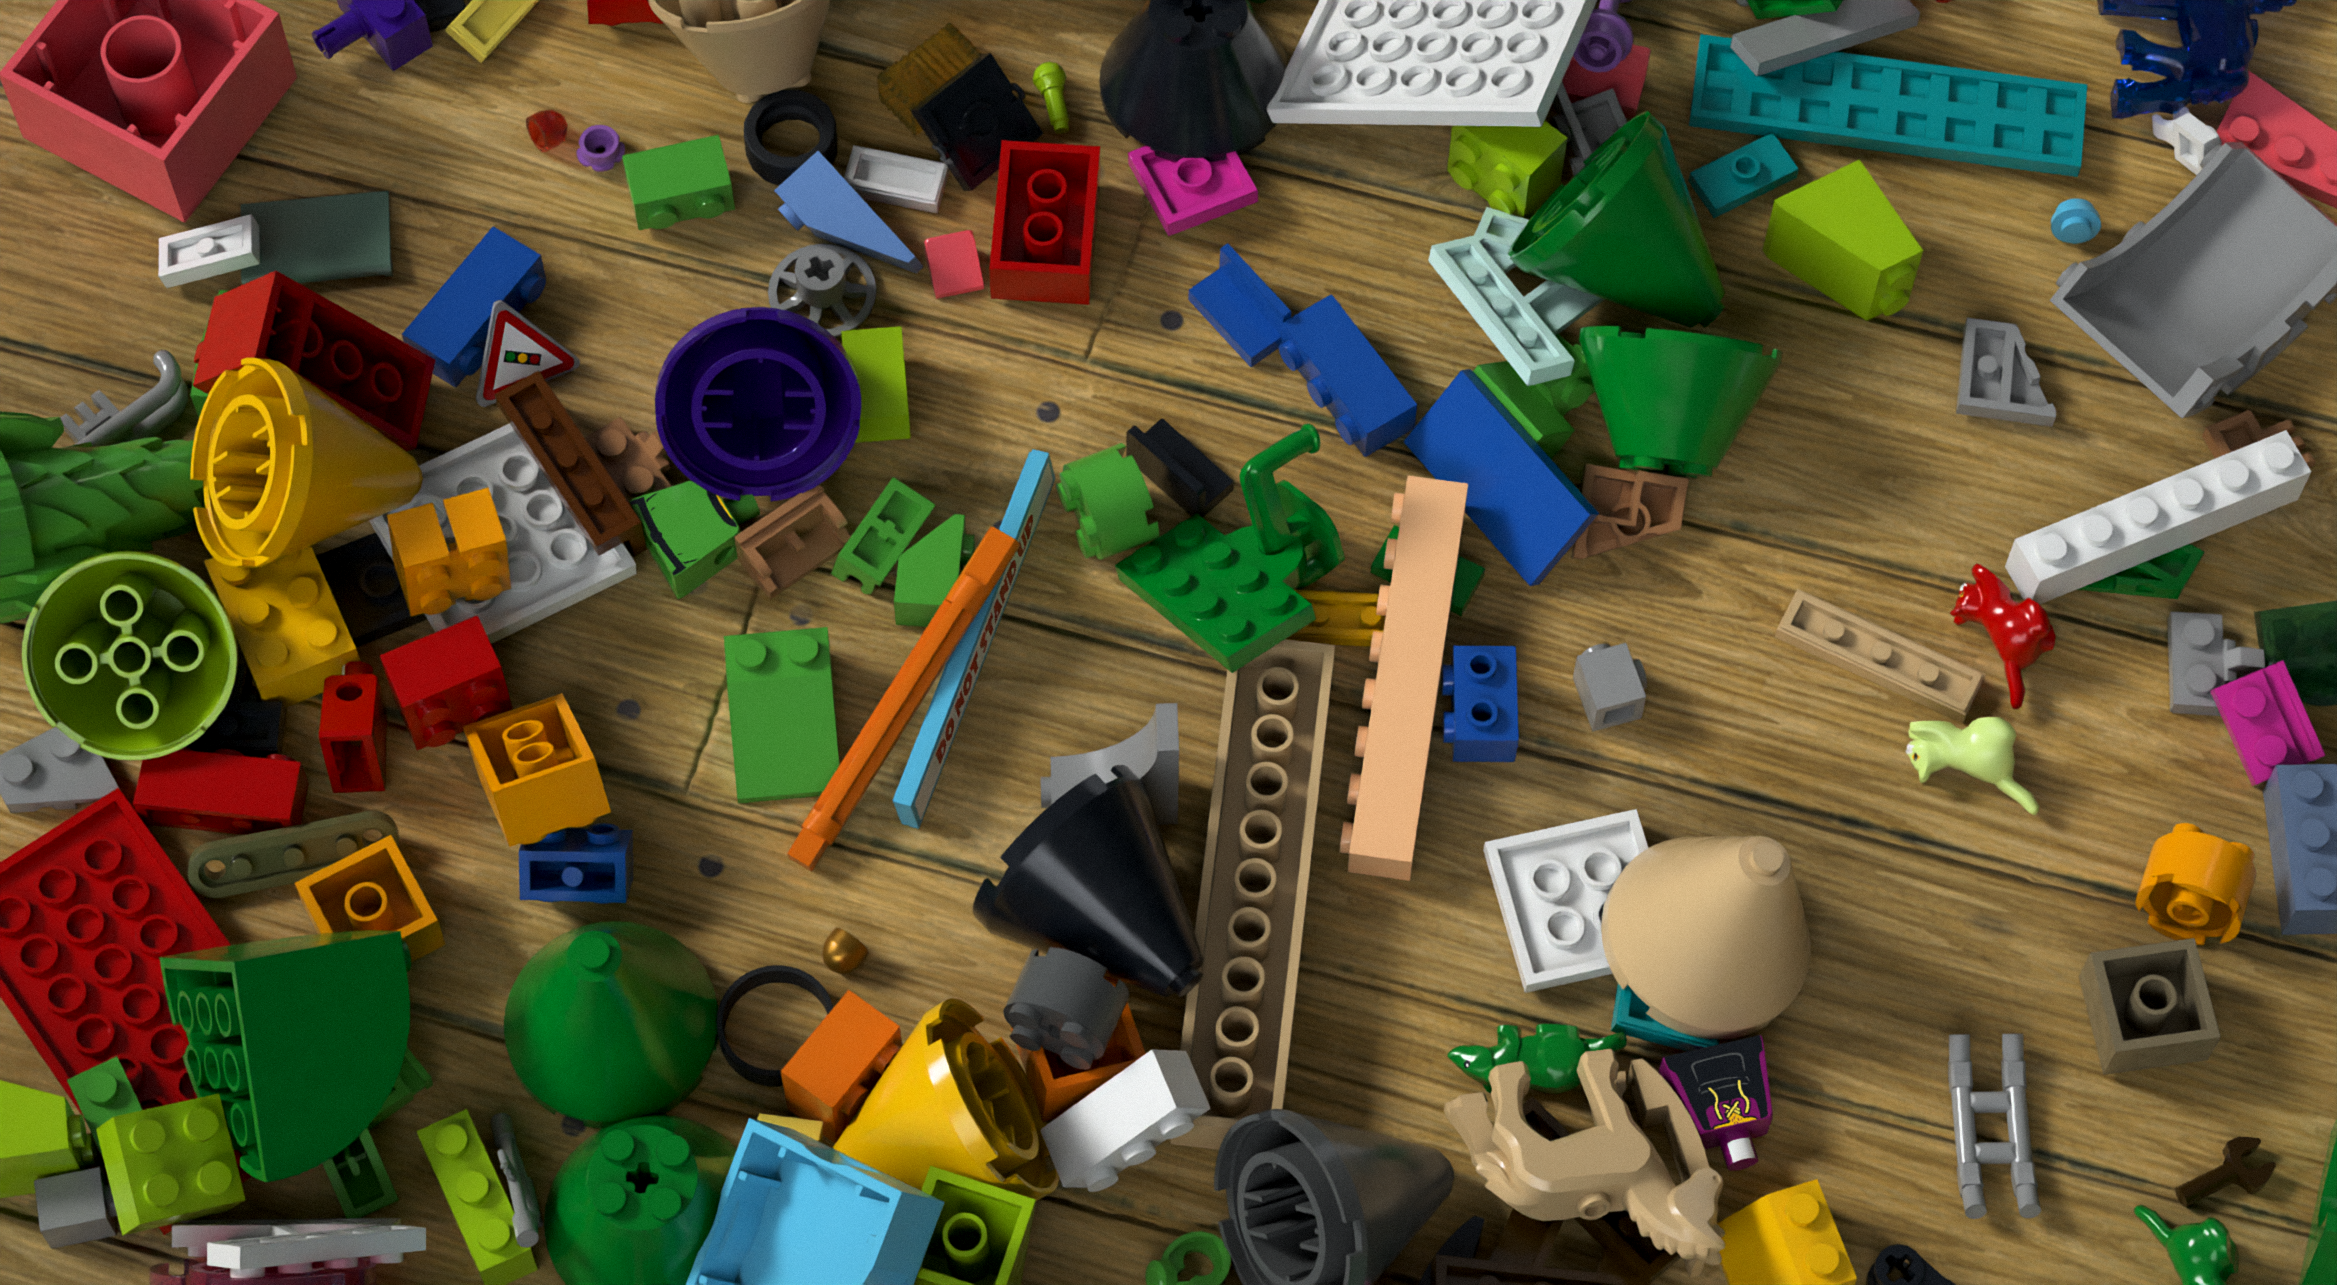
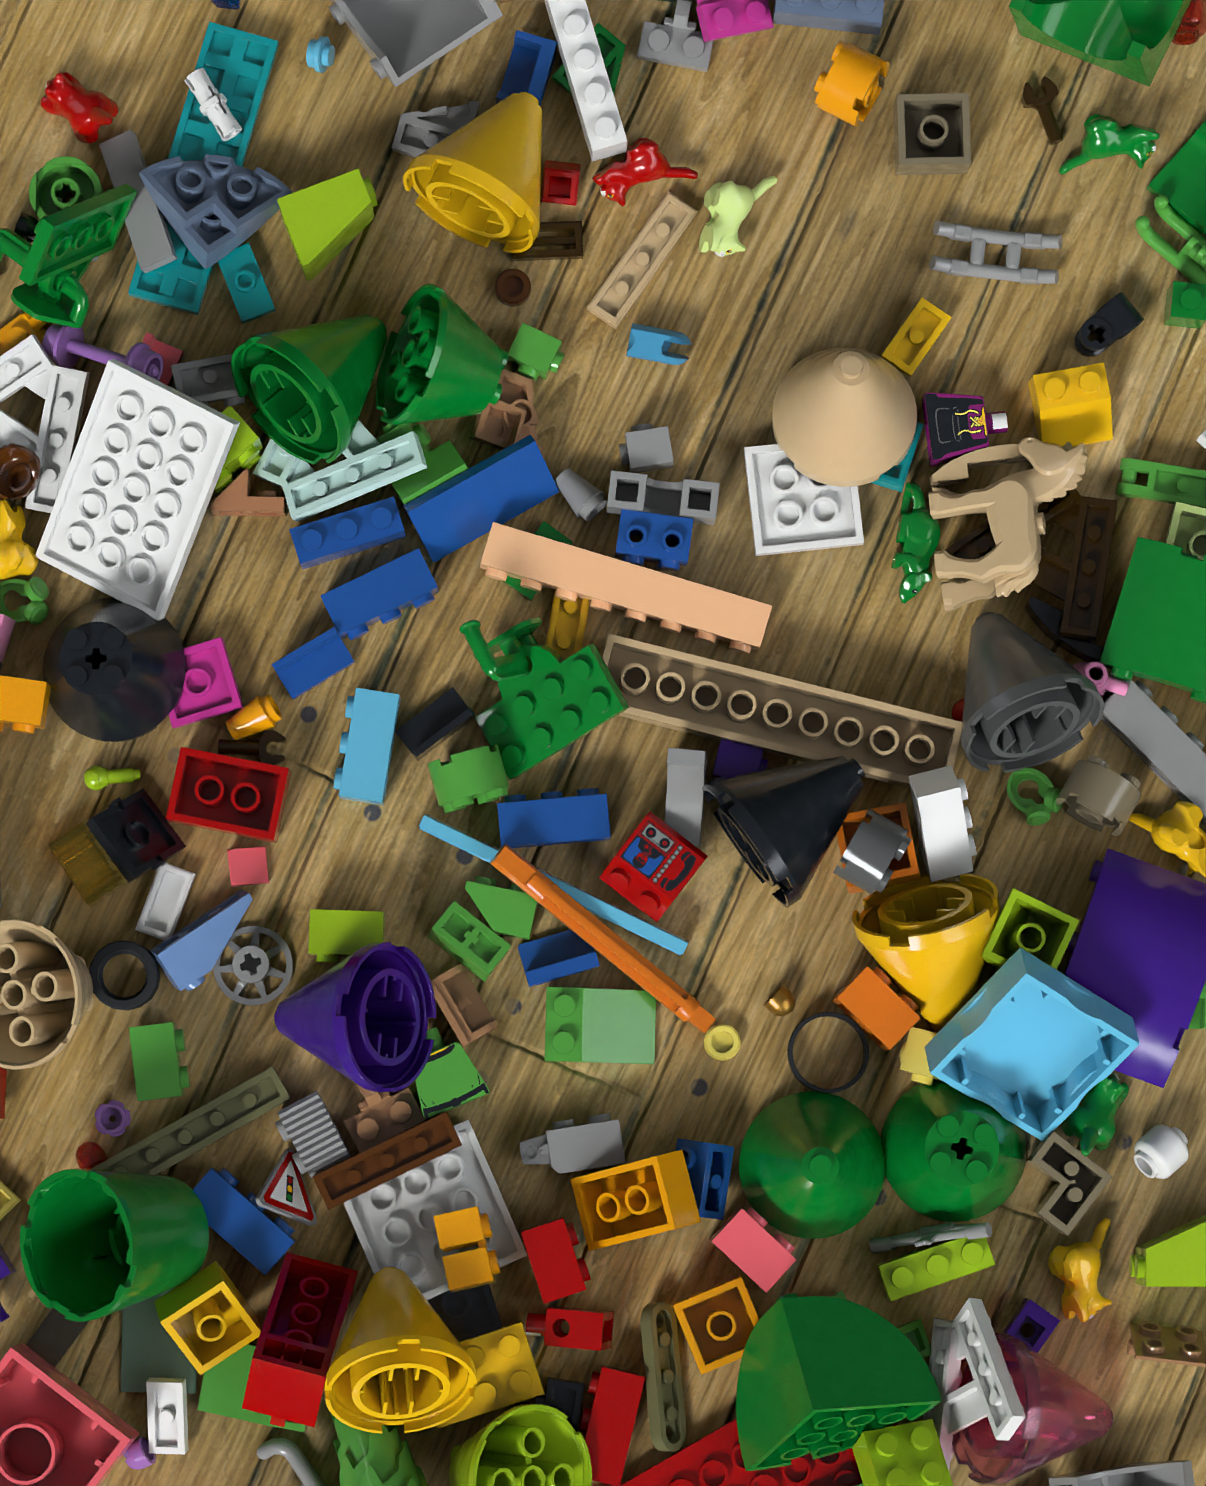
camera: 90 degrees left, 20 degrees up
none -> green cone [20,1168,209,1322]
none -> clear smoke tile [26,1308,90,1368]
none -> olive plate [92,1066,291,1175]
none -> medium lavender hinge [124,1437,156,1470]
none -> sand blue brick [139,155,293,269]
none -> yellow brick [154,1261,261,1375]
none -> white pin [184,68,242,141]
none -> nougat slope [211,468,286,517]
none -> dark brown bar [218,730,286,766]
none -> light orange cone [225,694,282,740]
none -> light grey brick [275,1091,352,1178]
none -> blue brick [289,497,406,570]
none -> medium azure brick [333,688,401,805]
none -> yellow cone [403,92,542,253]
none -> reddish brown tile [495,269,531,307]
none -> blue panel [496,30,557,107]
none -> blue brick [497,788,611,849]
none -> bright green brick [507,323,565,380]
none -> dark brown tile [511,221,583,262]
none -> blue panel [518,930,600,988]
none -> light grey hinge [520,1113,626,1174]
none -> red slope [541,160,581,206]
none -> light grey cone [555,468,607,521]
none -> red slope [599,812,708,922]
none -> light grey arch [606,470,720,525]
none -> dark azure piece [626,323,692,365]
none -> light yellow tile [704,1024,741,1061]
none -> coral brick [709,1207,797,1293]
none -> dark purple brick [711,739,768,778]
none -> yellow plate [881,297,952,378]

